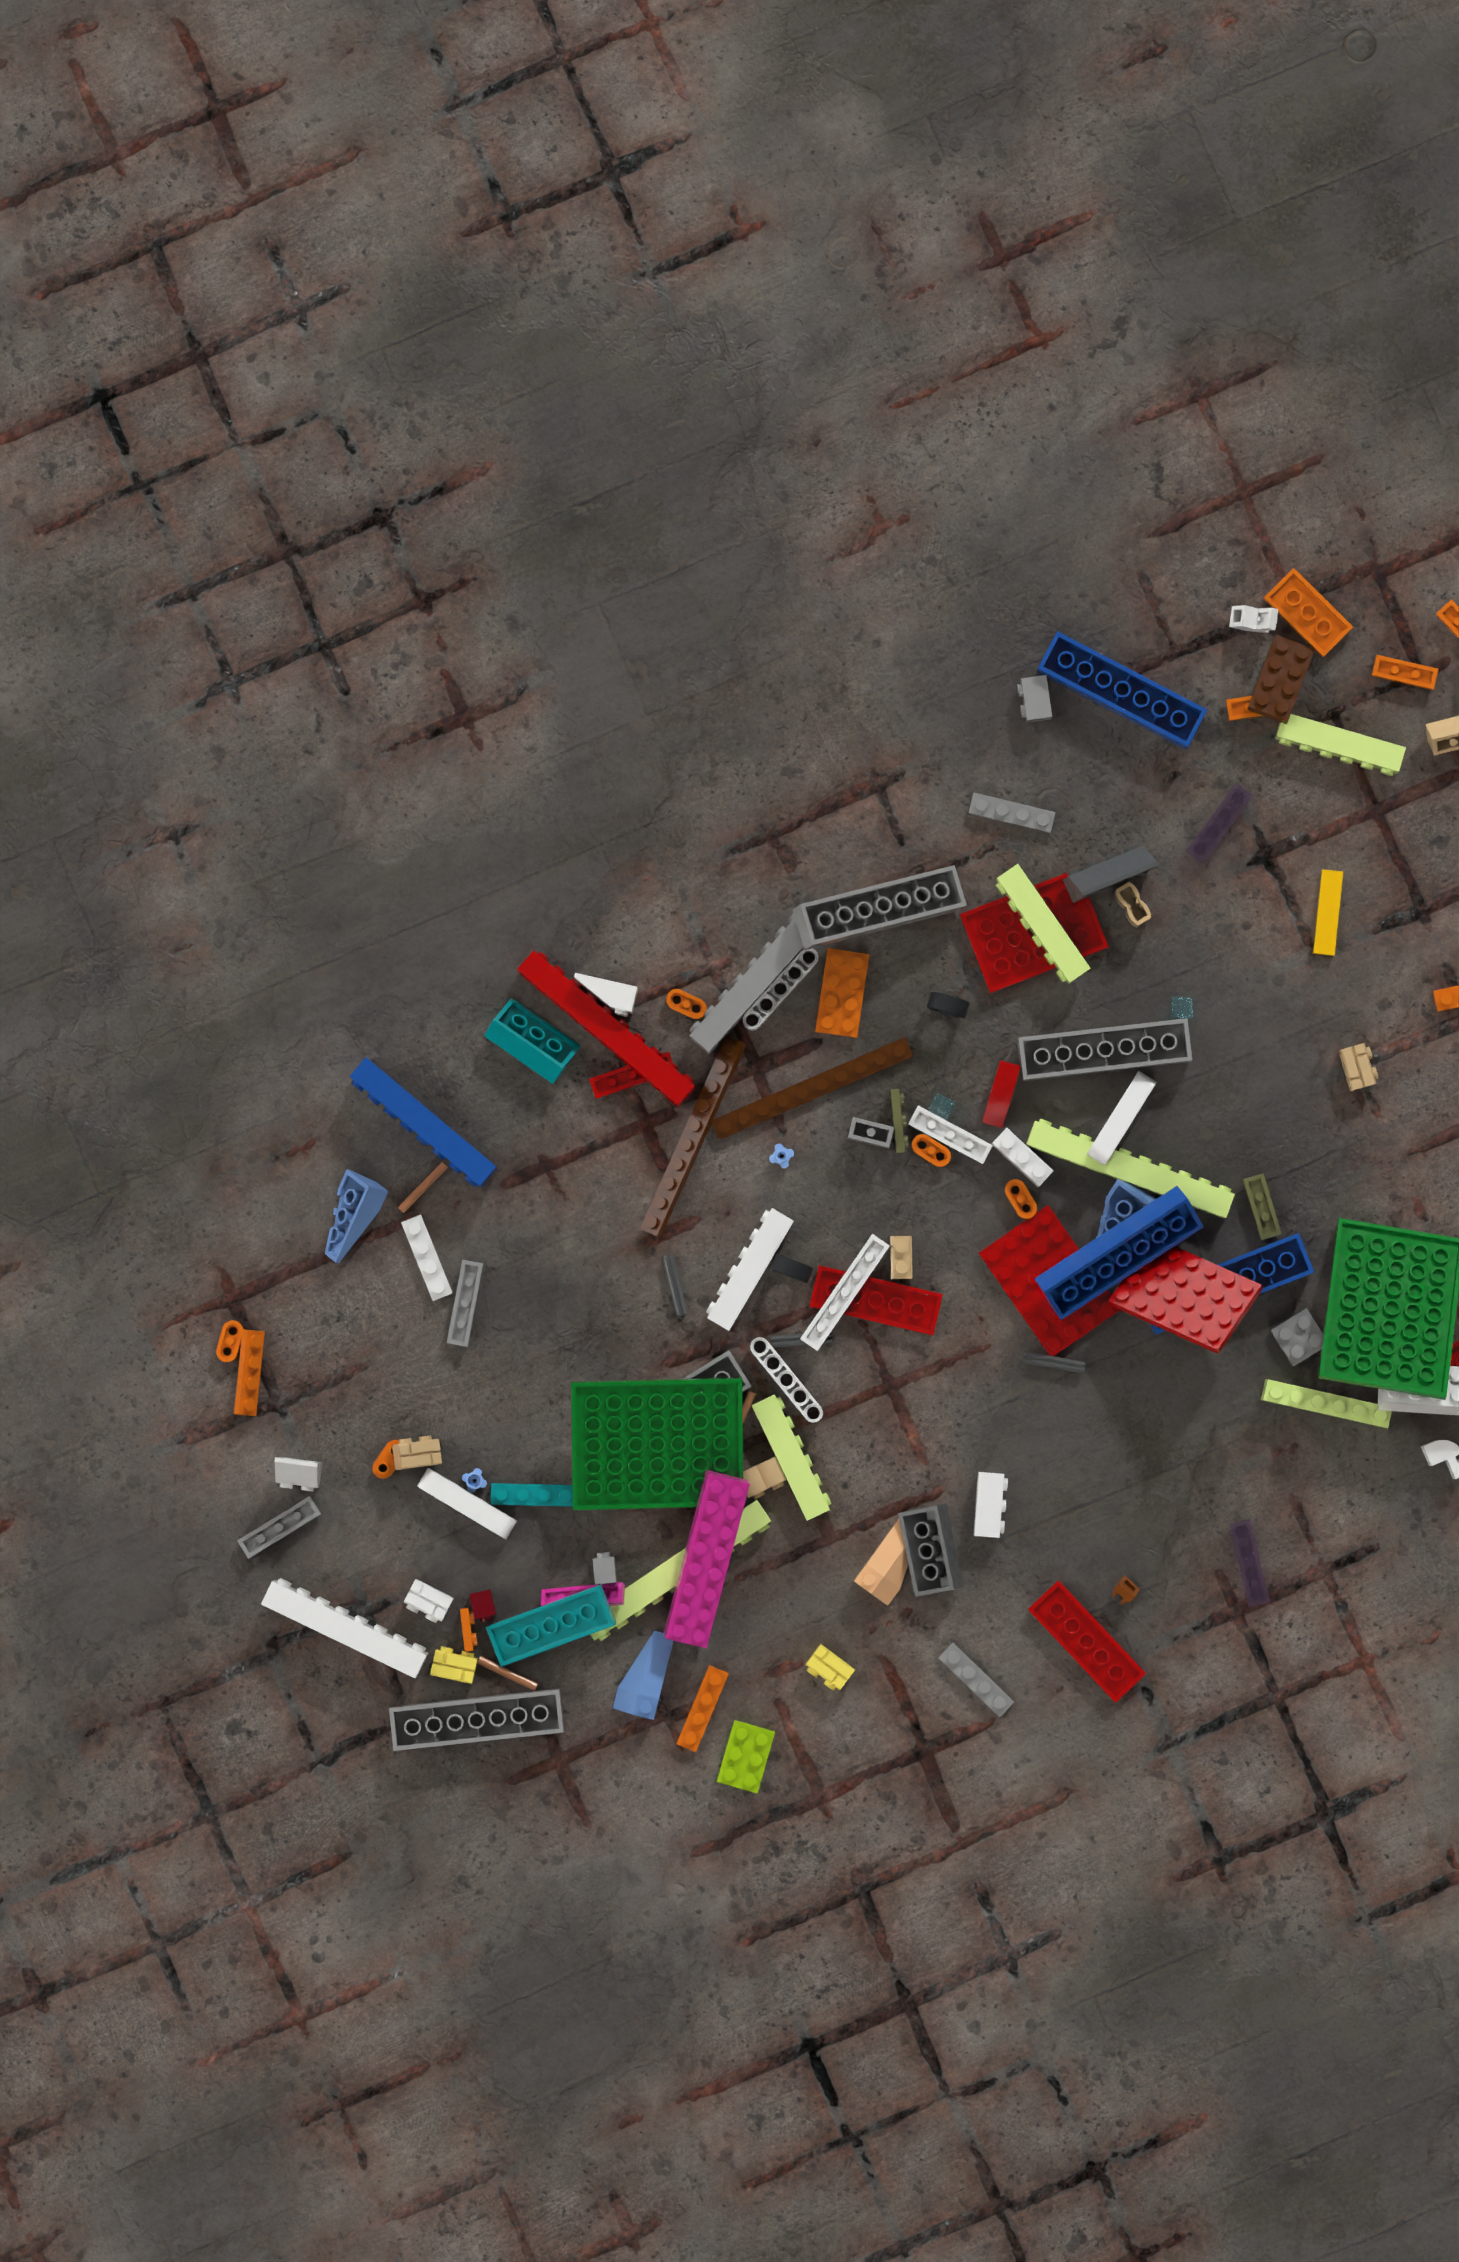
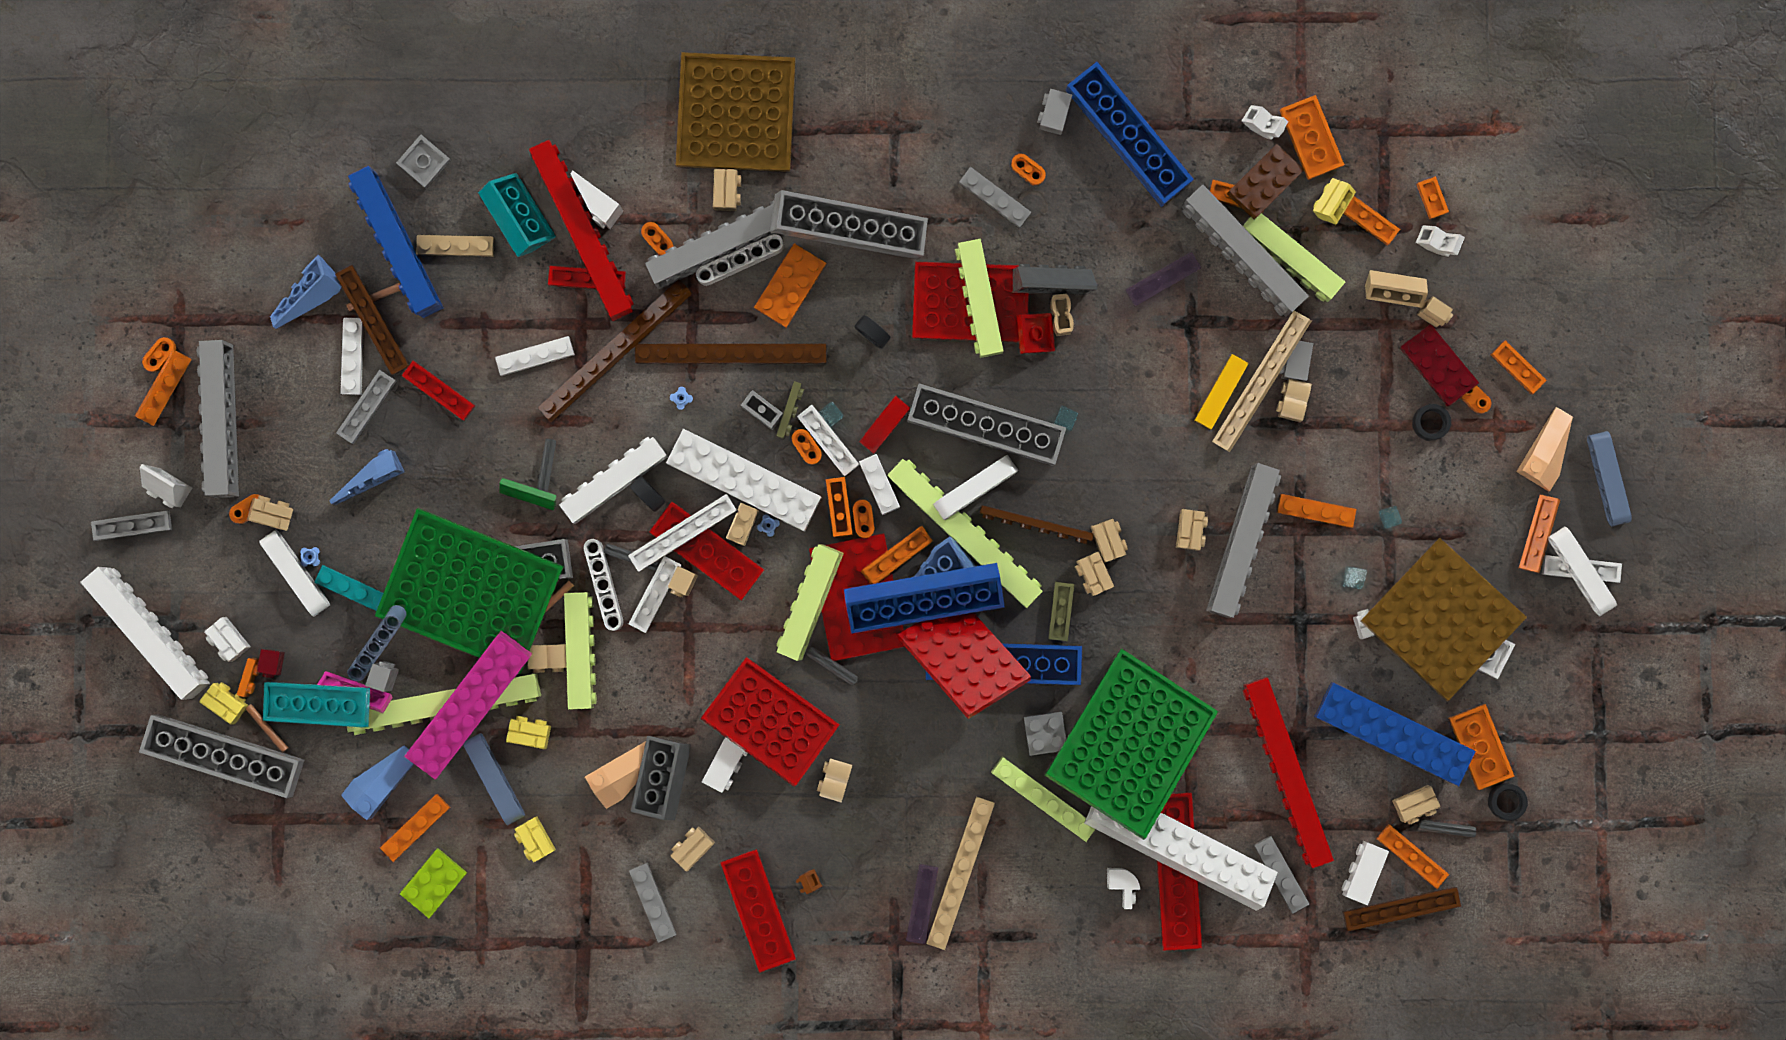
camera: 20 degrees right, 0 degrees up
none -> light grey brick [197,340,239,498]
none -> medium blue wedge [329,449,404,505]
none -> reddish brown plate [335,265,409,375]
none -> sand blue beam [347,605,407,682]
none -> light grey plate [396,135,451,189]
none -> red plate [402,361,475,421]
none -> tan plate [416,235,494,257]
none -> sand blue beam [463,733,525,825]
none -> white plate [495,336,575,376]
none -> green tile [499,478,557,510]
none -> light yellow brick [506,716,551,749]
none -> white plate [629,556,681,633]
none -> white brick [666,429,822,532]
none -> tan brick [668,566,698,598]
none -> tan brick [671,827,715,872]
none -> pearl gold plate [676,52,796,172]
none -> red plate [701,657,840,787]
none -> tan brick [713,169,741,211]
none -> light blue plate [757,514,780,537]
none -> yellowish green brick [777,544,844,661]
none -> tan brick [817,758,852,803]
none -> orange brick [826,477,853,538]
none -> orange tile [861,526,933,584]
none -> tan plate [926,796,995,950]
none -> reddish brown plate [979,505,1094,544]
none -> orange plate [1011,154,1046,186]
none -> red plate [1017,313,1055,354]
none -> tan brick [1075,551,1114,596]
none -> tan brick [1090,519,1128,563]
none -> light grey brick [1182,185,1309,317]
none -> light grey brick [1206,463,1281,618]
none -> tan plate [1212,311,1312,452]
none -> tan brick [1276,378,1312,422]
none -> light grey brick [1280,341,1313,382]
none -> light yellow brick [1313,178,1356,225]

